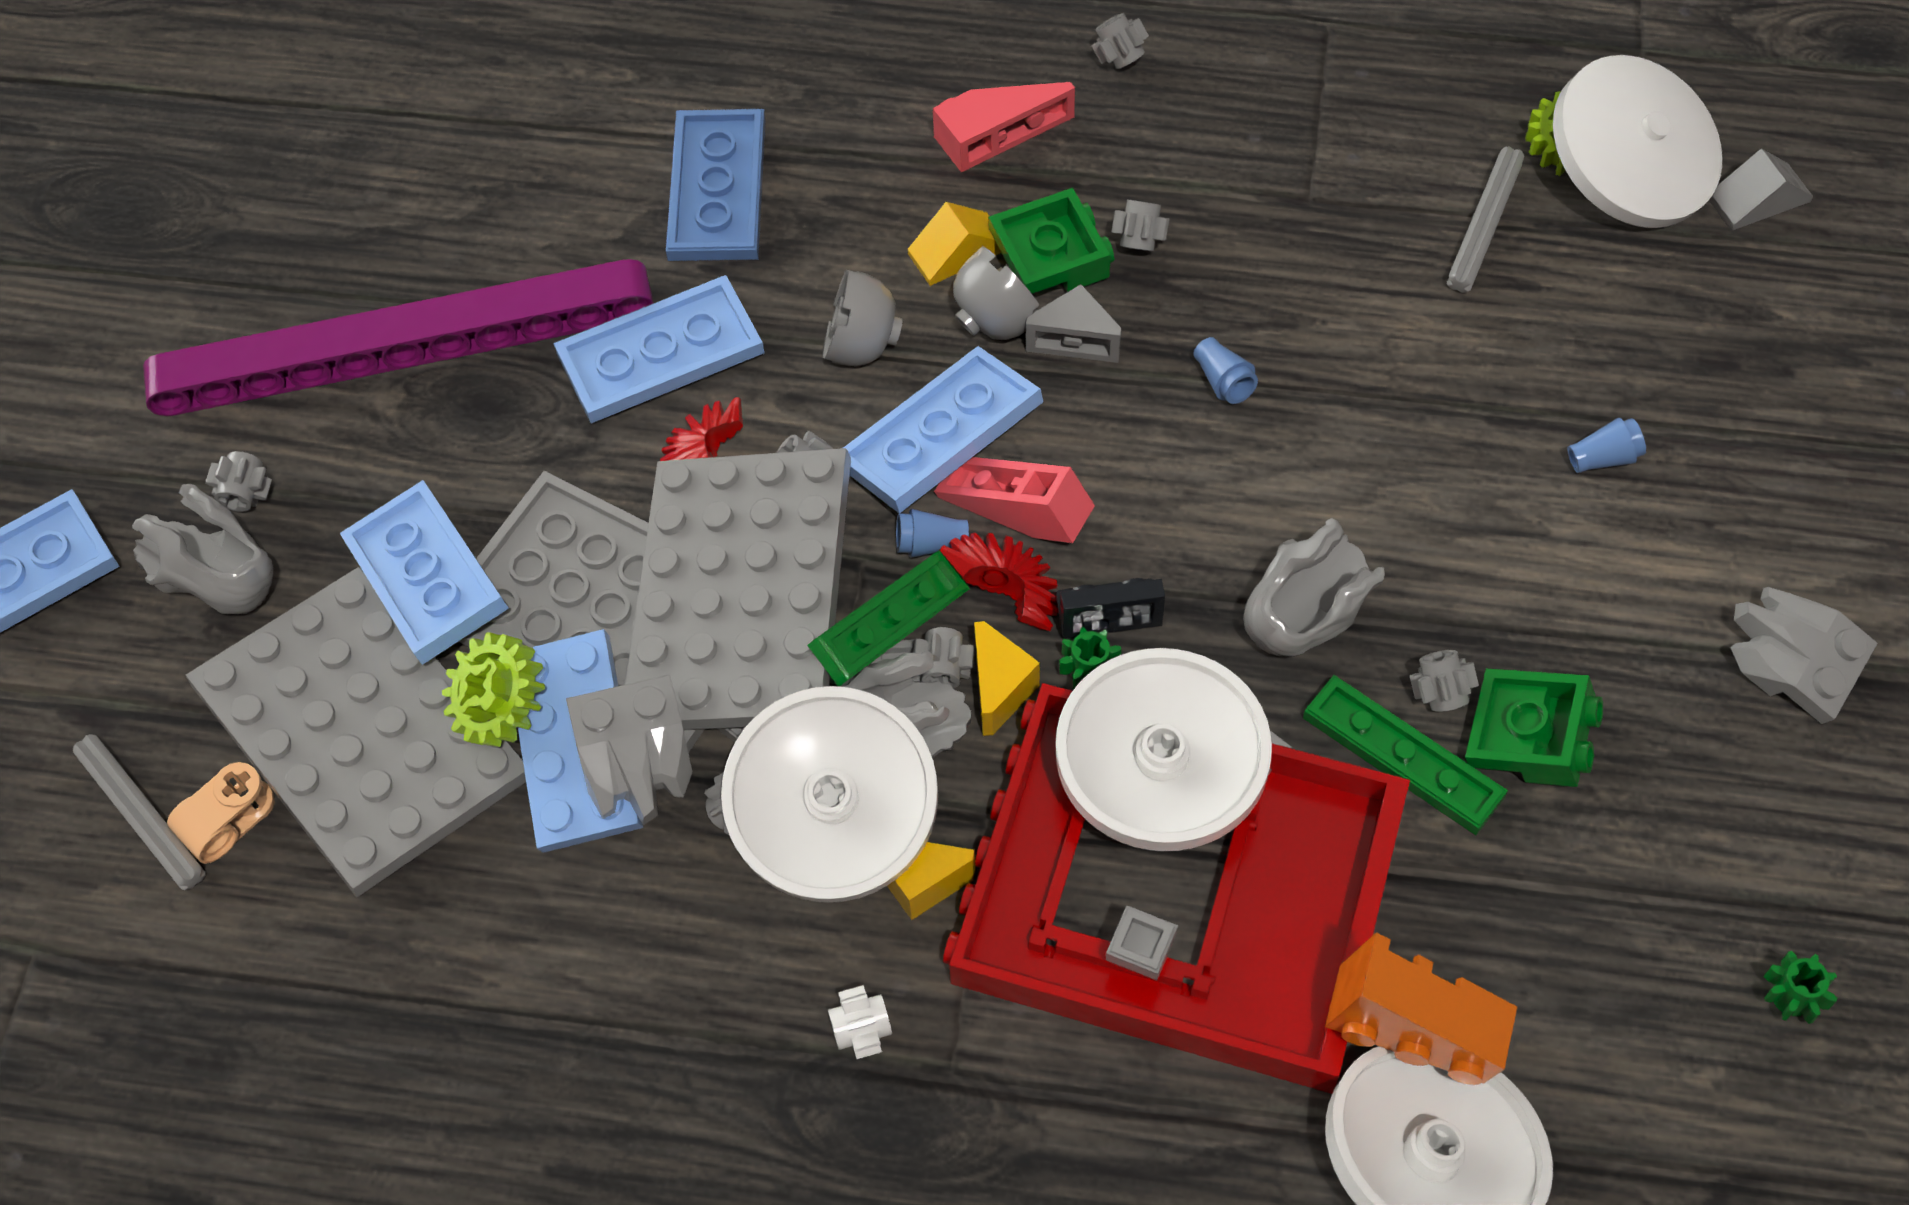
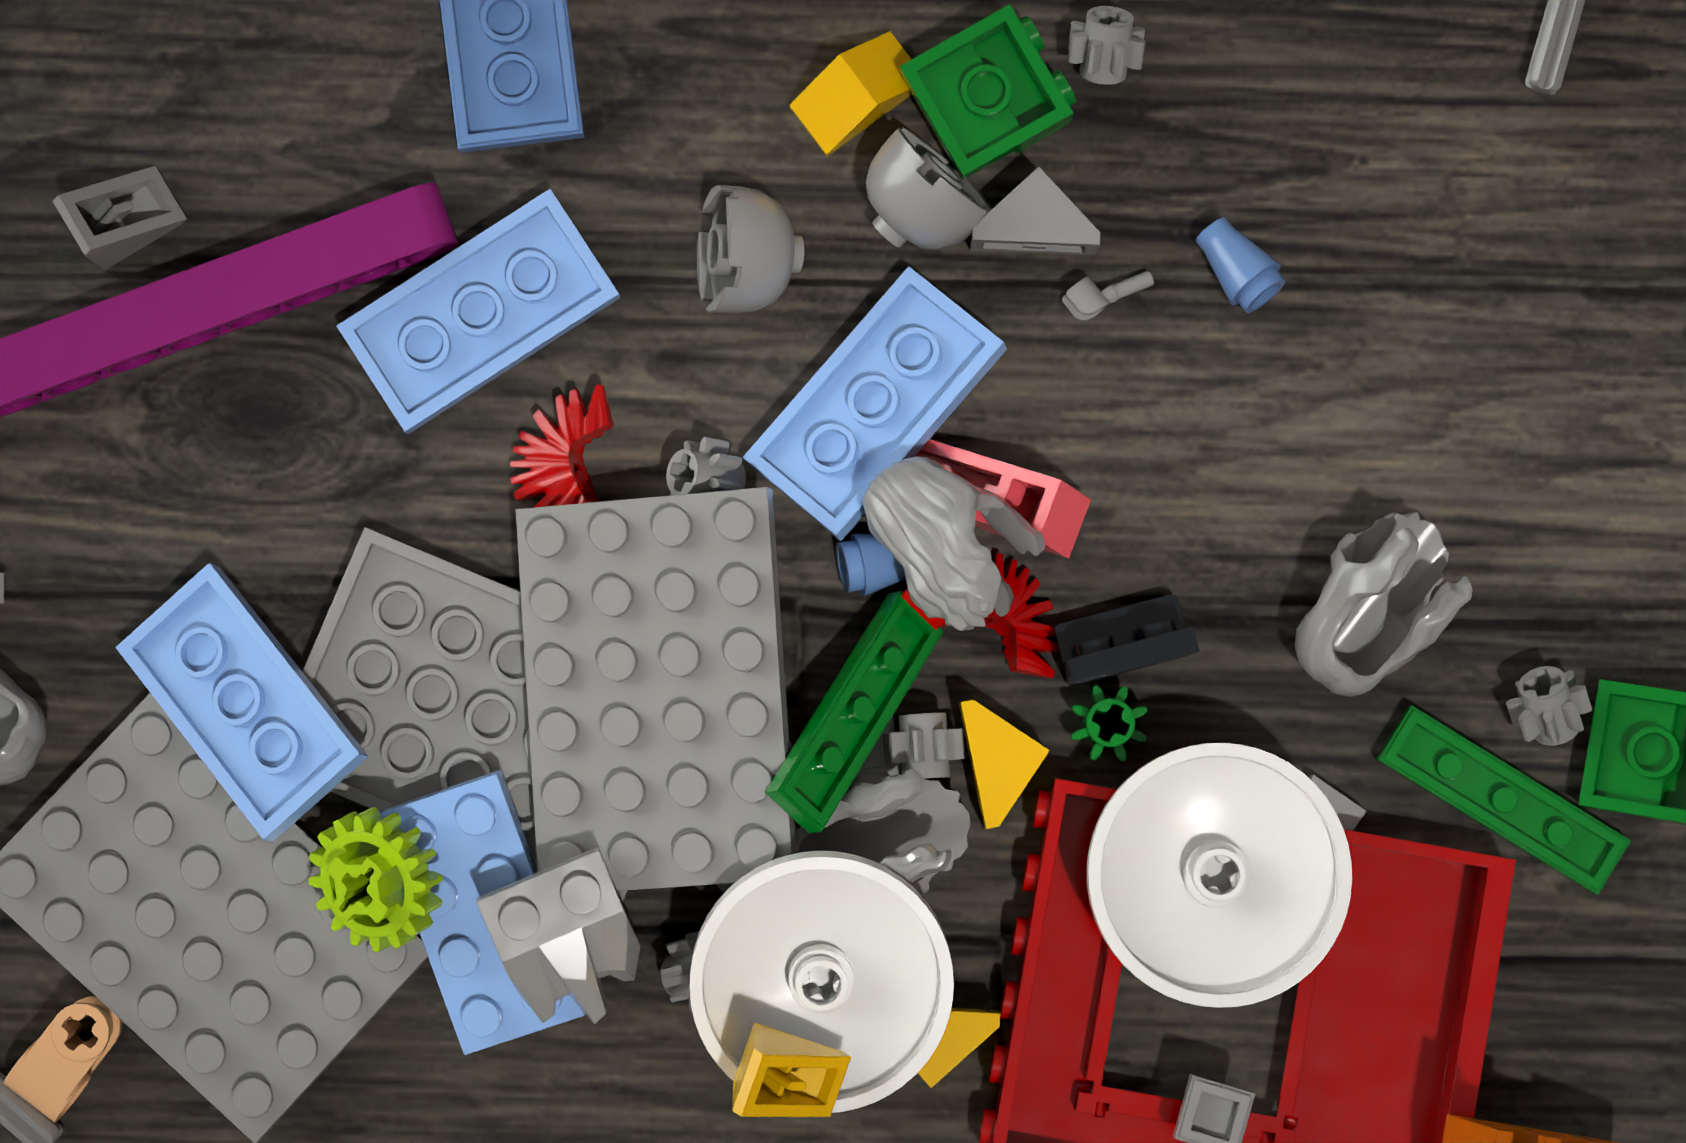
camera: 10 degrees left, 25 degrees up
none -> light grey slope [53,166,187,271]
none -> yellow slope [732,1022,851,1117]
none -> light grey hair [863,456,1045,631]
none -> light grey hand [1062,271,1154,322]

